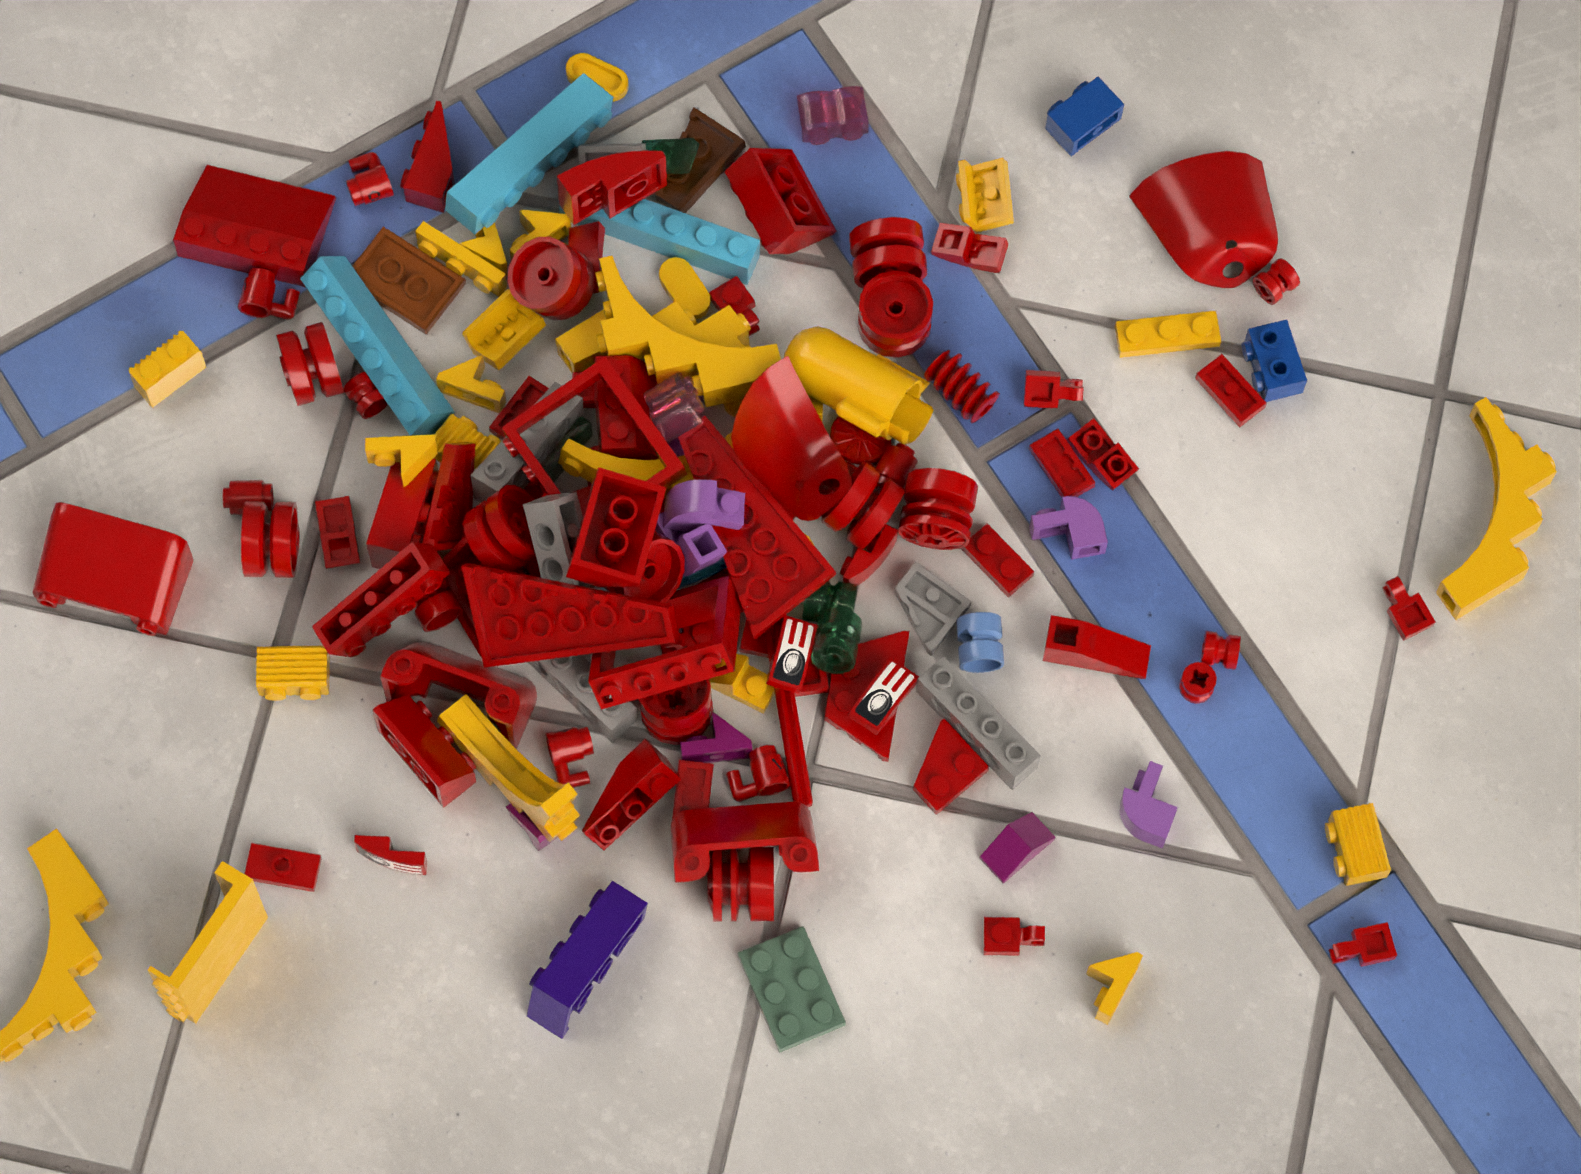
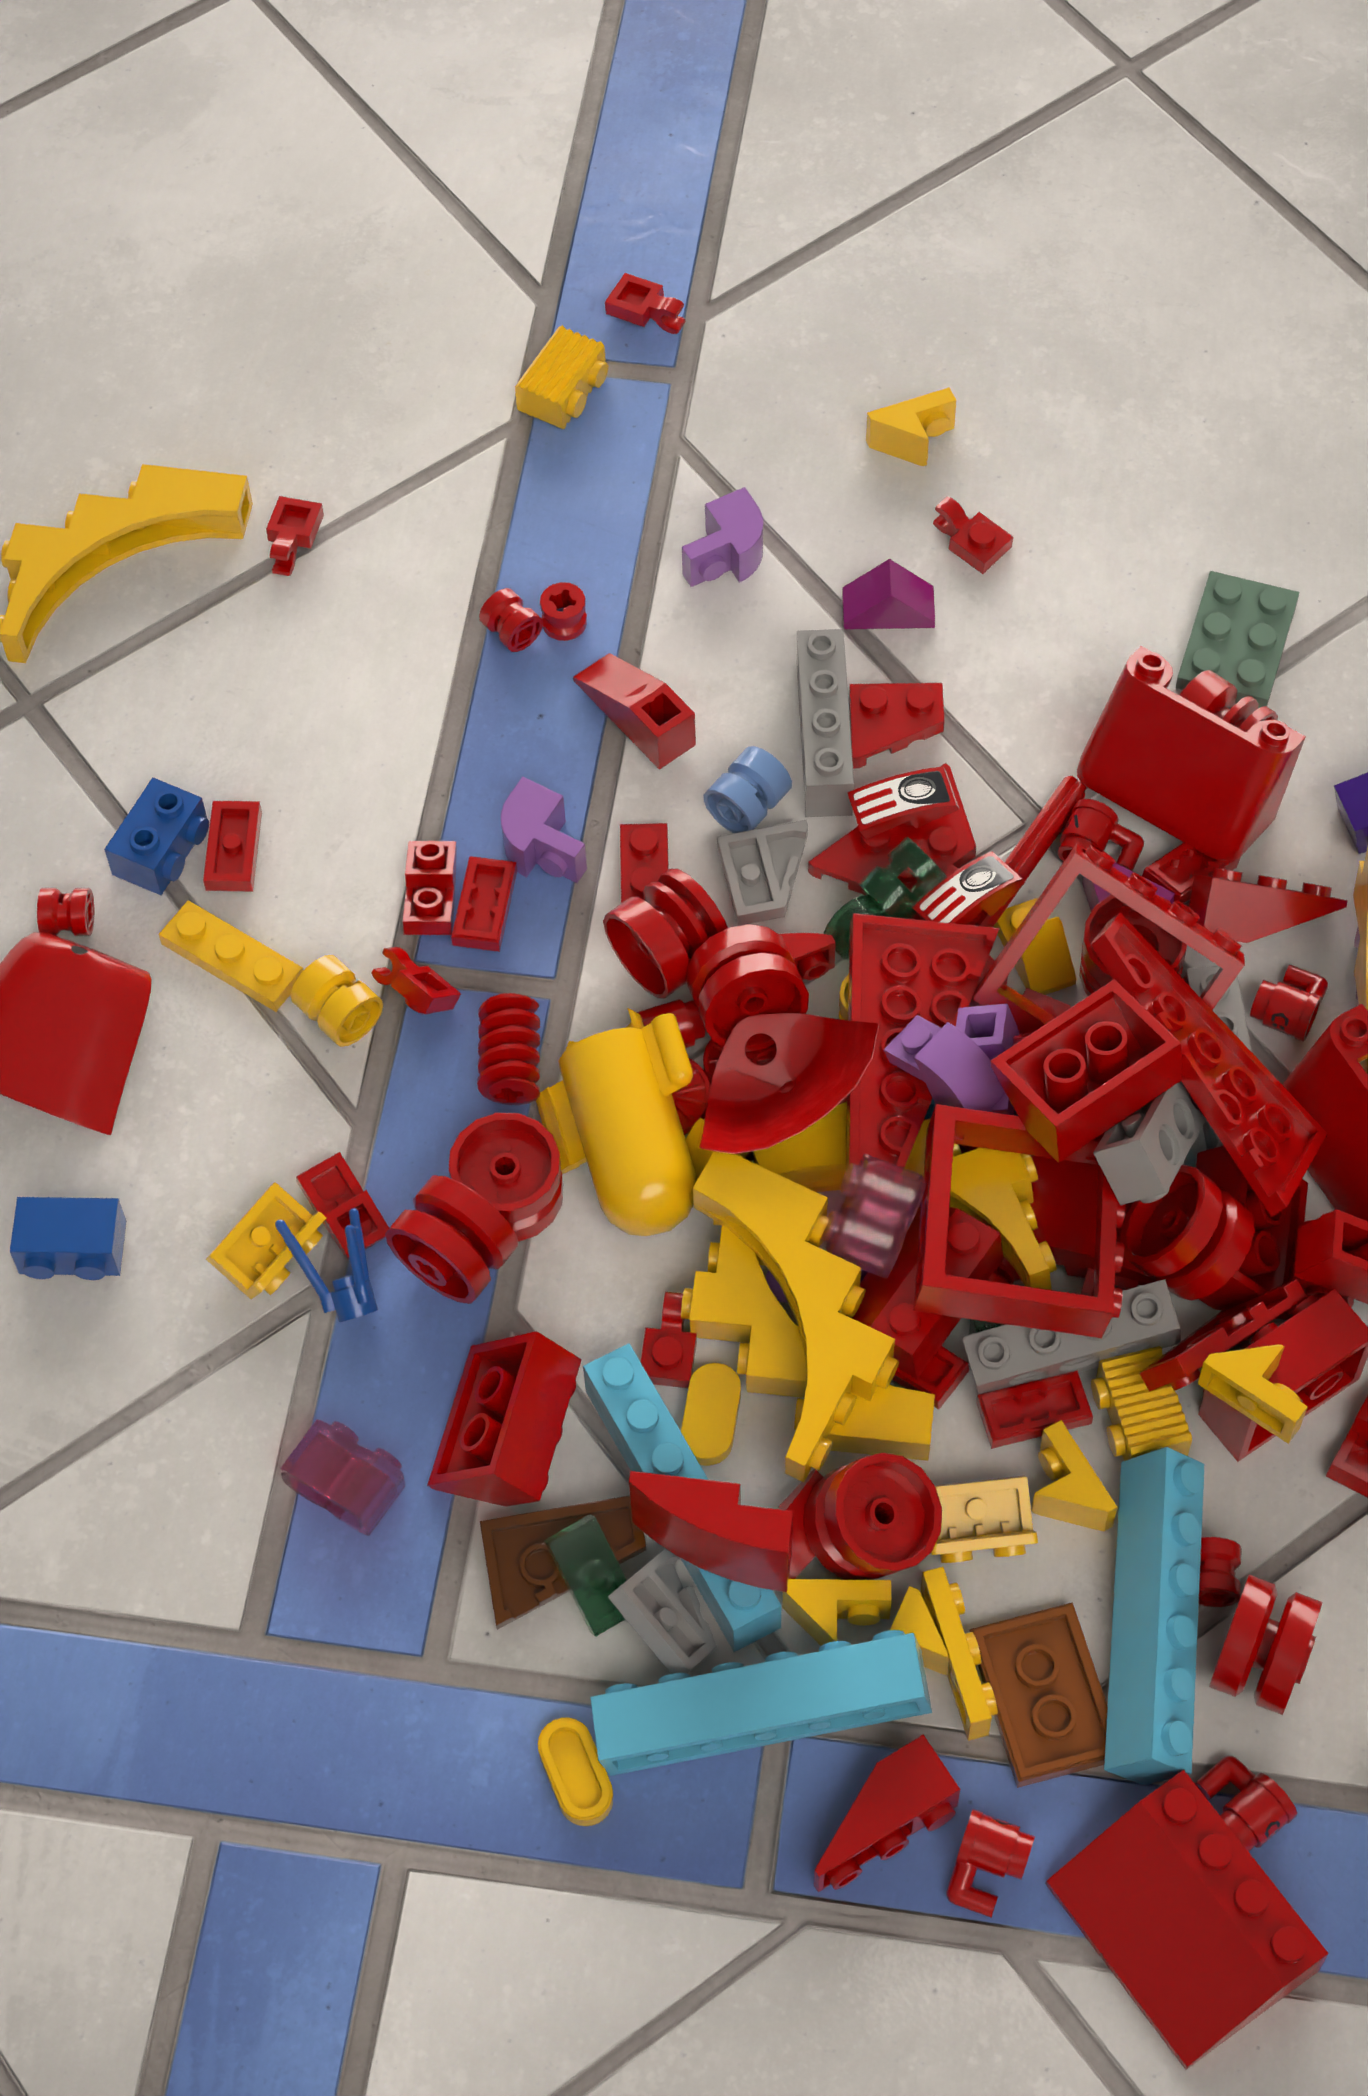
camera: 135 degrees left, 10 degrees down
none -> blue plant [275,1208,378,1322]
none -> yellow wheel [290,955,383,1047]

